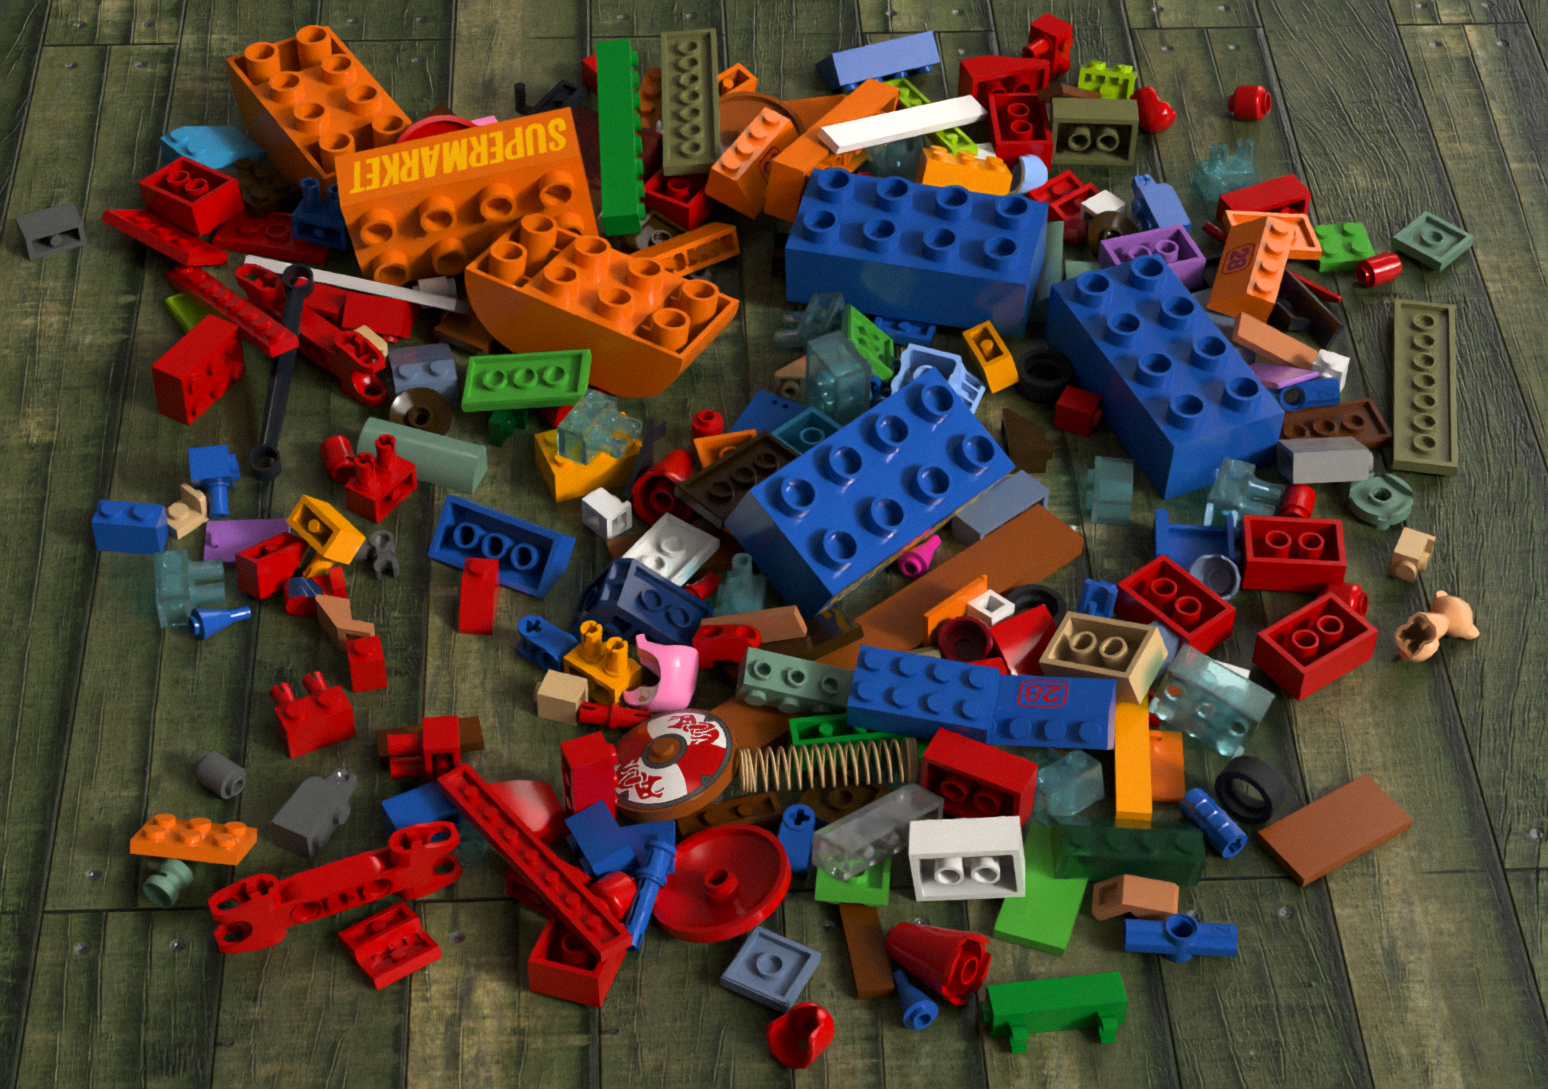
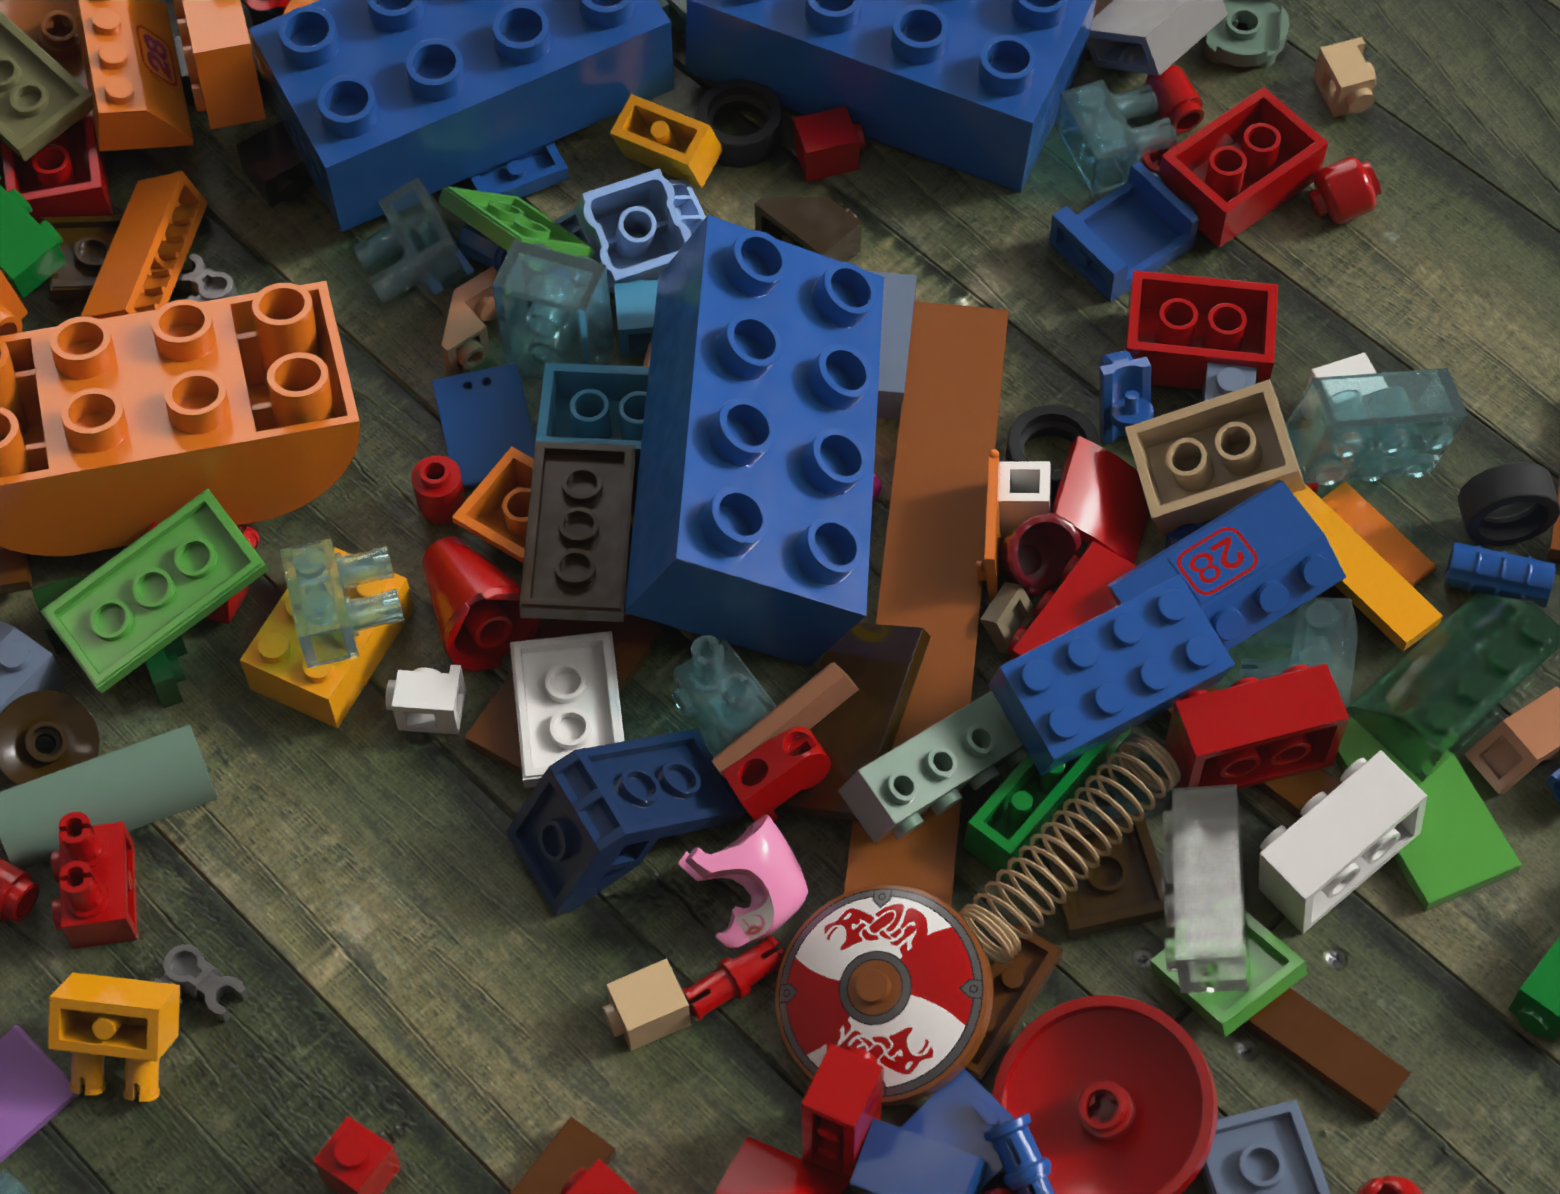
camera: 40 degrees left, 15 degrees up
red slope [235,531,308,599] -> none
red leg [283,566,347,616] -> none
nougat slope [315,594,375,652] -> none
blue slope [427,494,576,599] -> none
red slope [459,558,501,635] -> none
blue piece [517,615,579,672] -> none
light orange brick [563,620,642,707] -> none
black flag [623,417,667,515] -> none
red pin [683,572,722,601] -> none
blue piece [777,804,815,875] -> none
red cone [885,922,991,1006] -> none
blue cone [892,970,938,1030] -> none
clear light blue brick [1085,456,1134,526] -> none
sand blue hair [1188,554,1241,602] -> none
red brick [1252,591,1378,702] -> none
light nougat animal [1395,591,1479,662] -> none

